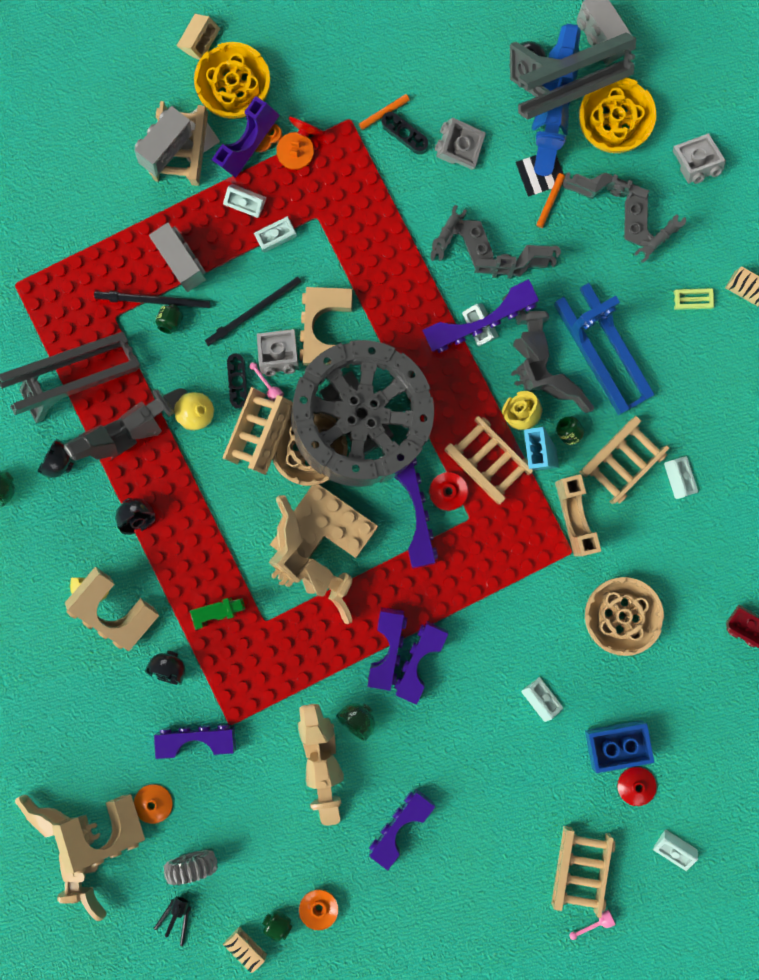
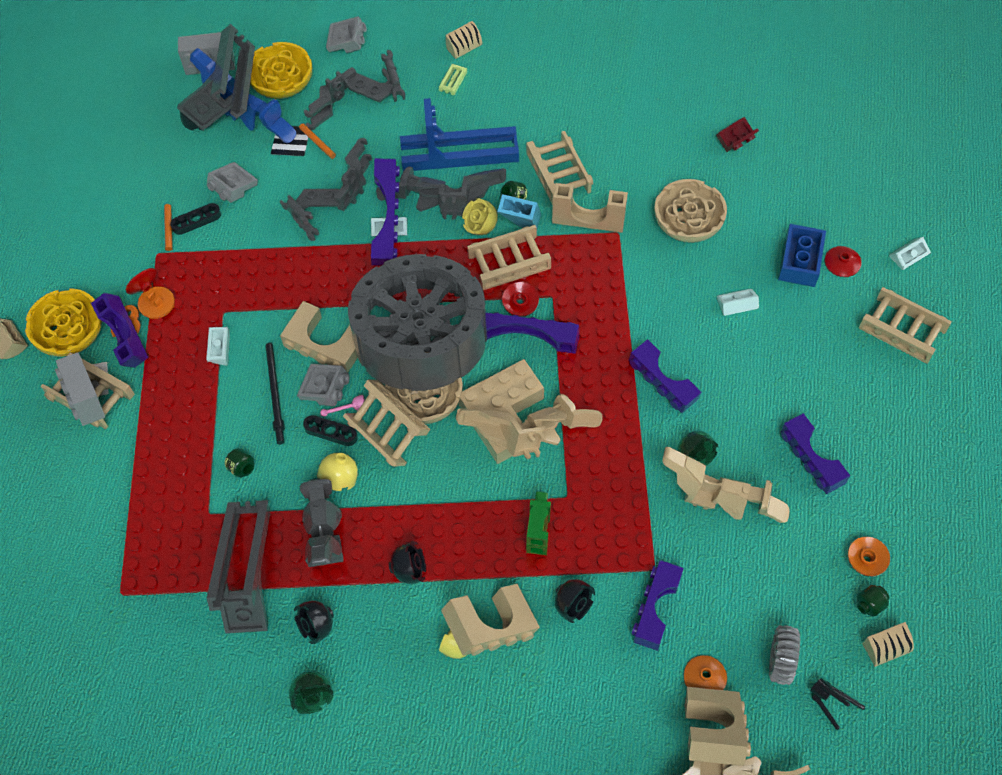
camera: 70 degrees left, 25 degrees down
black bar [94,290,210,308] -> none
light grey brick [149,223,206,292] -> none
light aqua slope [223,184,266,218] -> none
dark purple arch [367,607,407,691] -> none
bright pink hinge [569,910,616,940] -> none
light aqua slope [664,456,698,499] -> none

